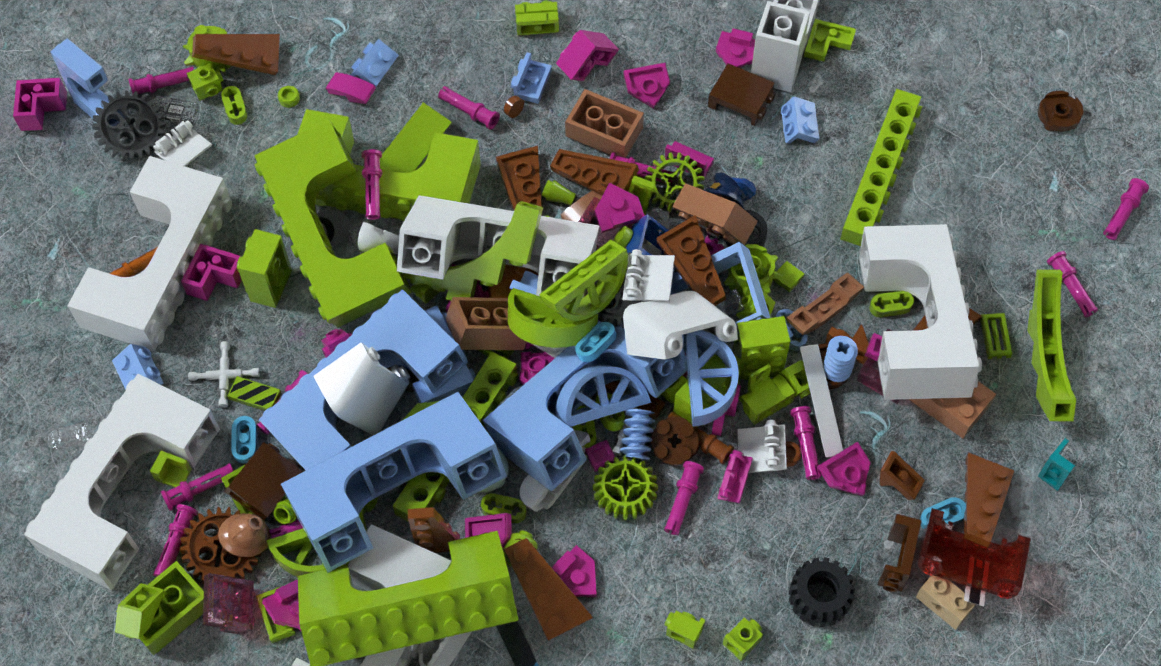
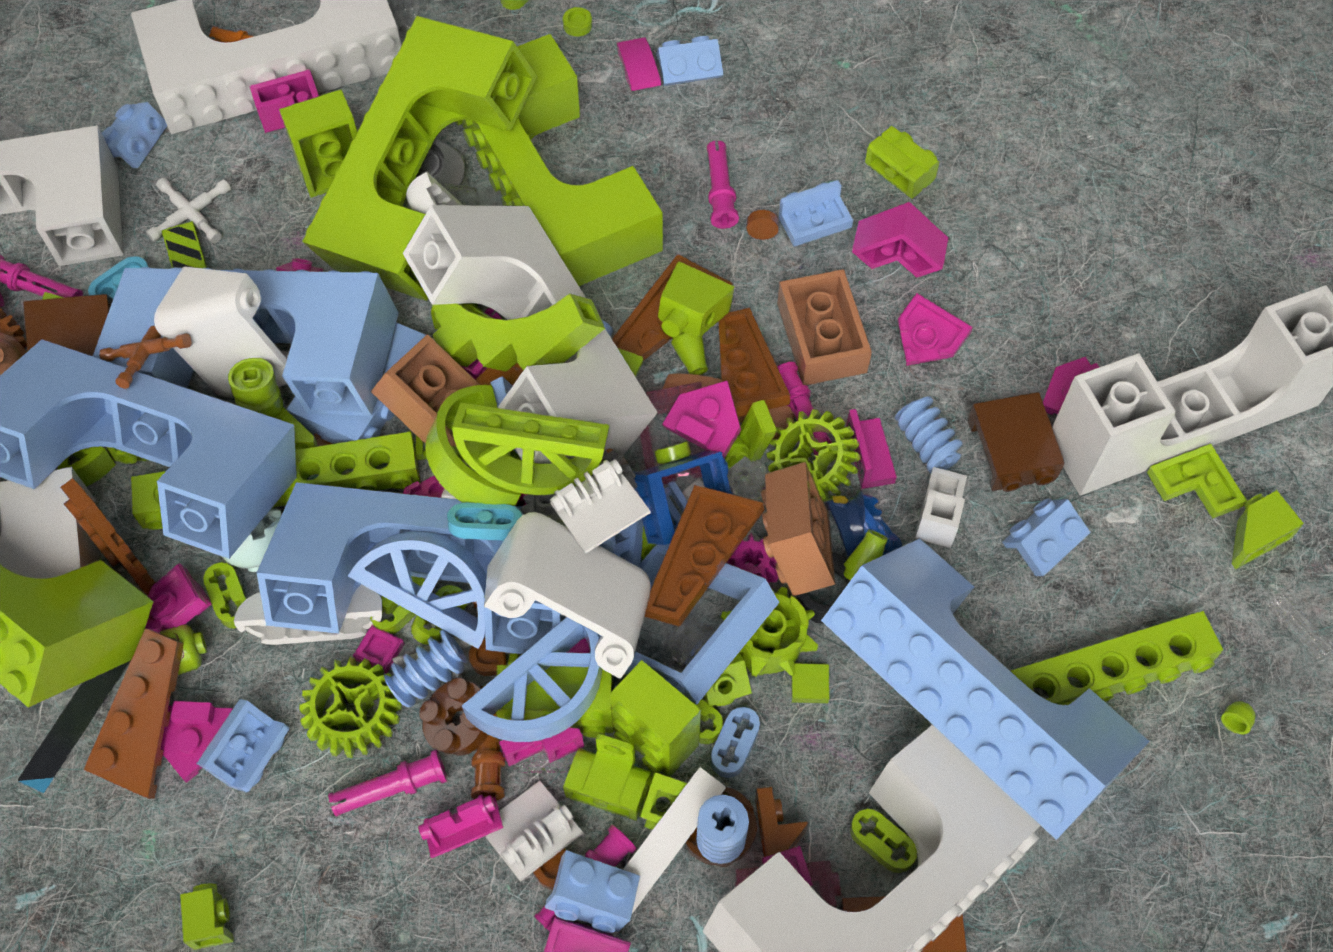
camera: 50 degrees right, 0 degrees up
lime panel [150,451,192,488] -> none
dark pink pin [361,149,382,220] -> none
lime brick [380,102,452,173] -> none
nougat slope [786,272,864,335] -> none
none -> dark orange piece [99,325,192,389]
none -> light blue bracket [197,699,289,792]
none -> lime wheel [228,358,283,418]
none -> light blue bracket [545,850,640,933]
none -> lime torso [658,261,735,337]
none -> light blue arch [821,538,1150,840]
none -> lime cone [843,530,888,580]
none -> light blue piece [895,396,963,474]
none -> white arch [915,467,967,548]
none -> lime hinge [1221,701,1256,735]
none -> lime slope [1231,490,1304,569]

